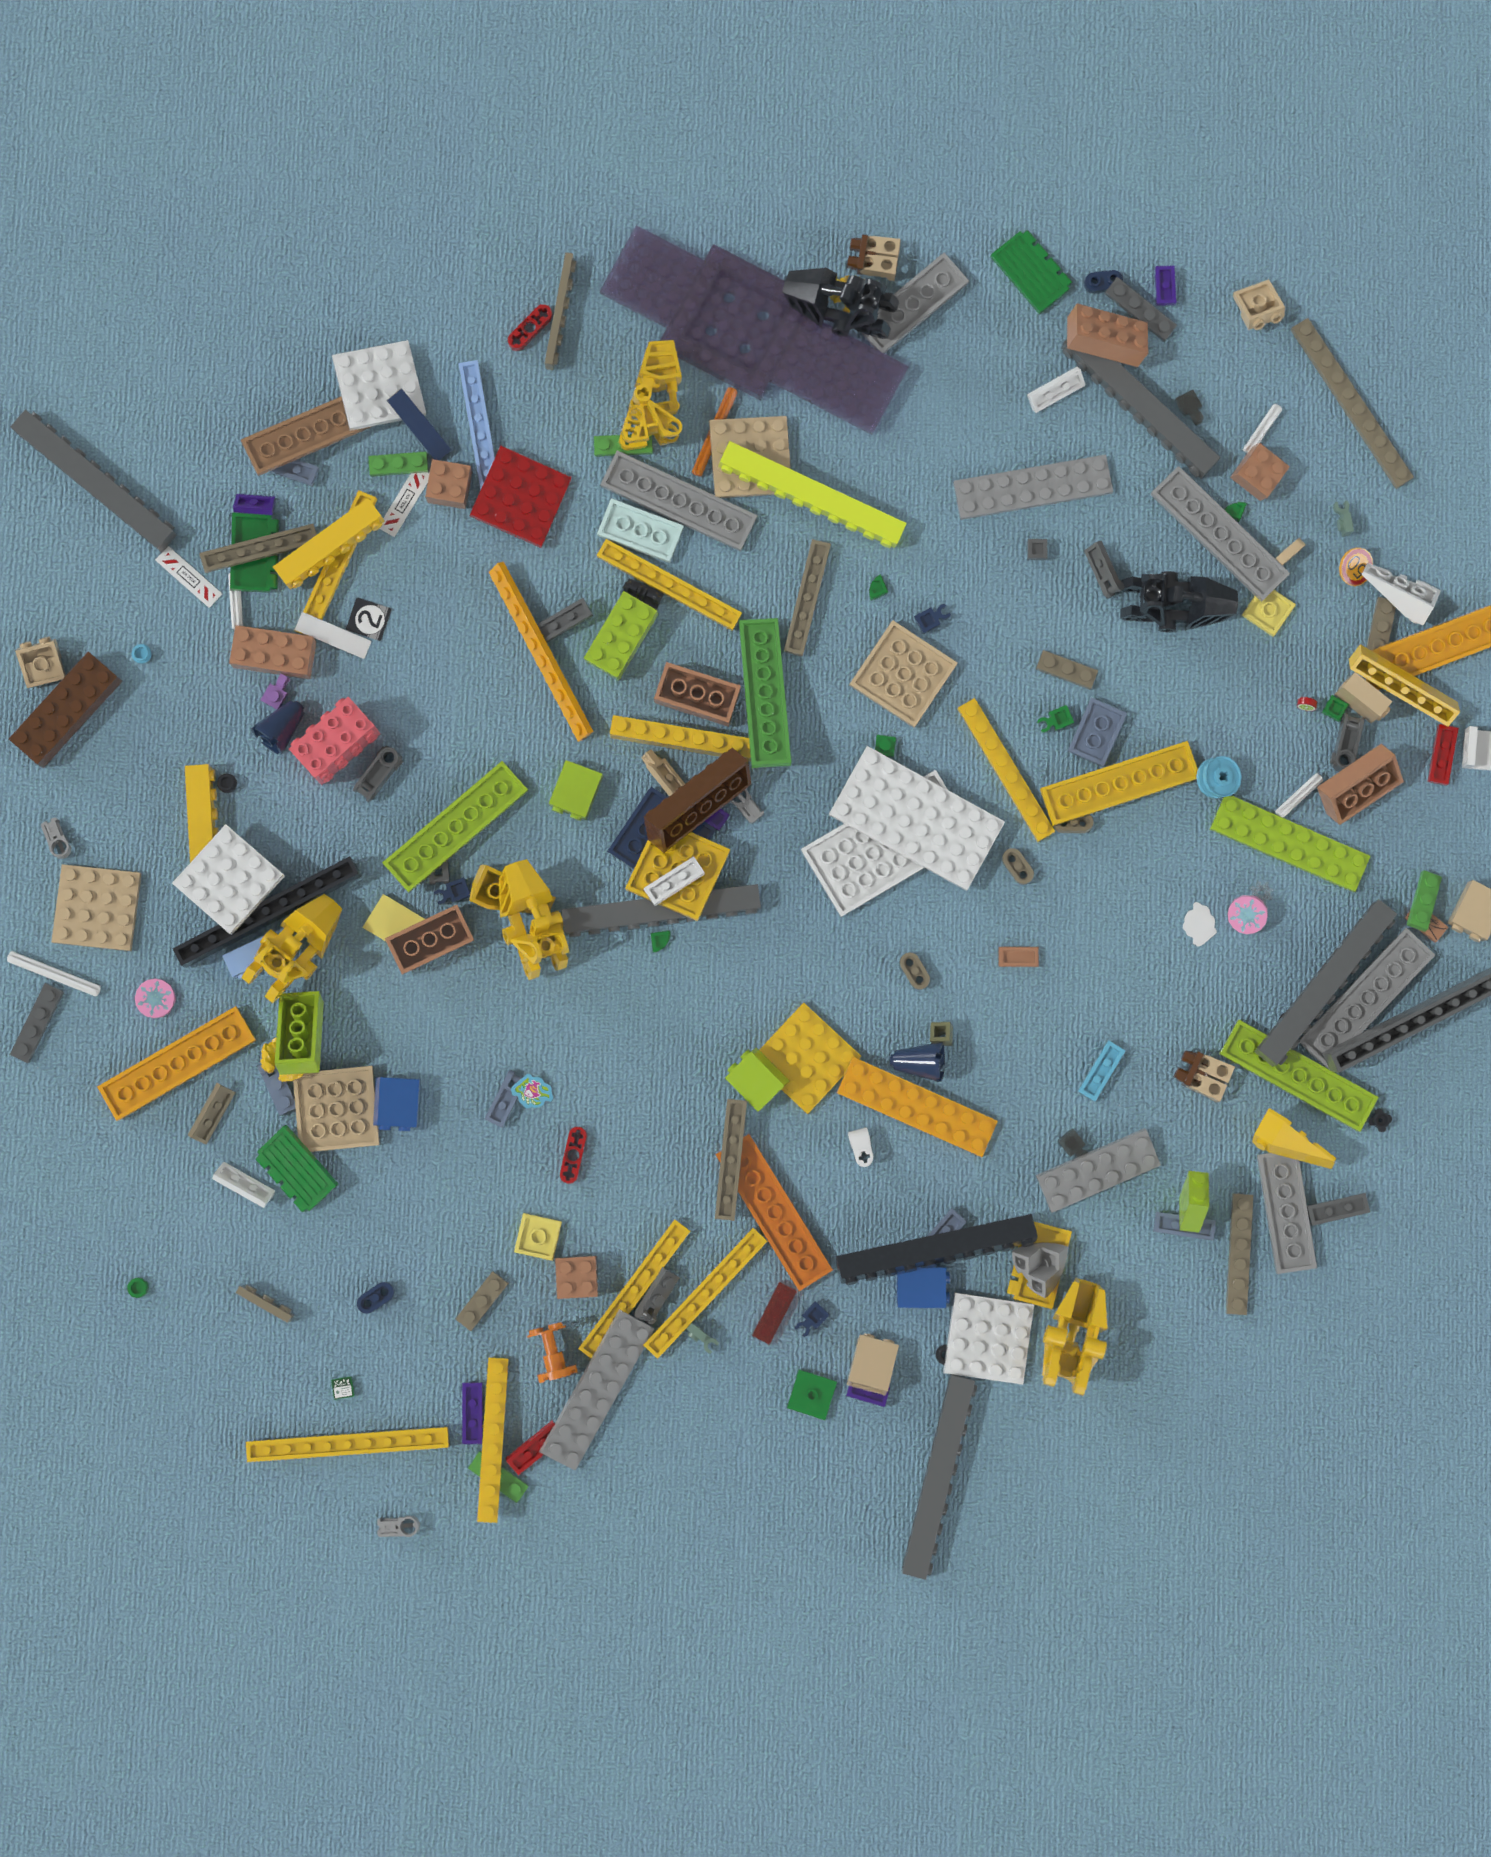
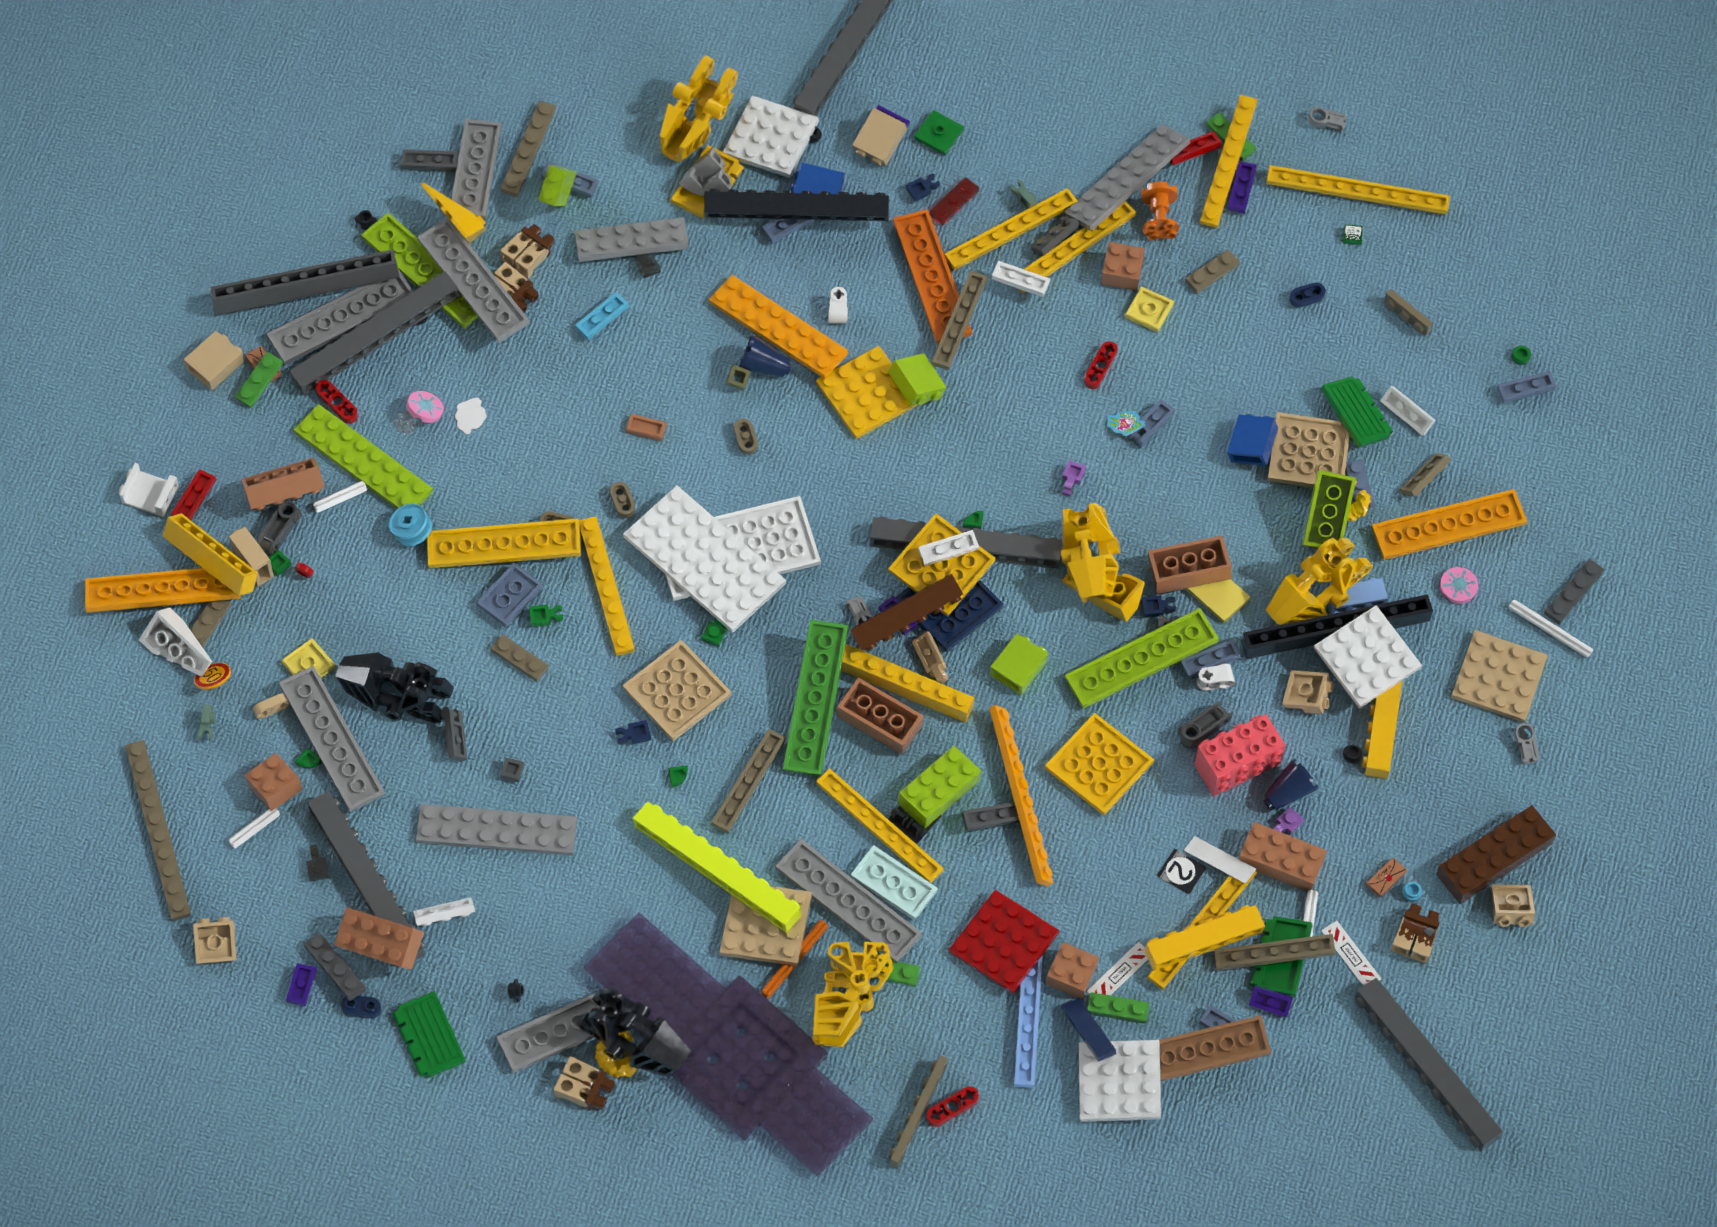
camera: 165 degrees left, 20 degrees down
none -> red beam [316,380,358,424]
none -> light grey plate [417,218,530,343]
none -> tan hips [500,224,555,279]
none -> black plate [508,979,524,1002]
none -> white plate [992,261,1050,297]
none -> yellow plate [1044,713,1154,816]
none -> medium lavender plate [1062,460,1087,497]
none -> sand blue plate [1180,639,1241,679]
none -> white piece [1196,664,1235,691]
none -> tan plate [1282,670,1334,714]
none -> nougat tile [1366,858,1407,898]
none -> hips [1391,904,1440,964]
none -> sand blue plate [1497,371,1557,404]

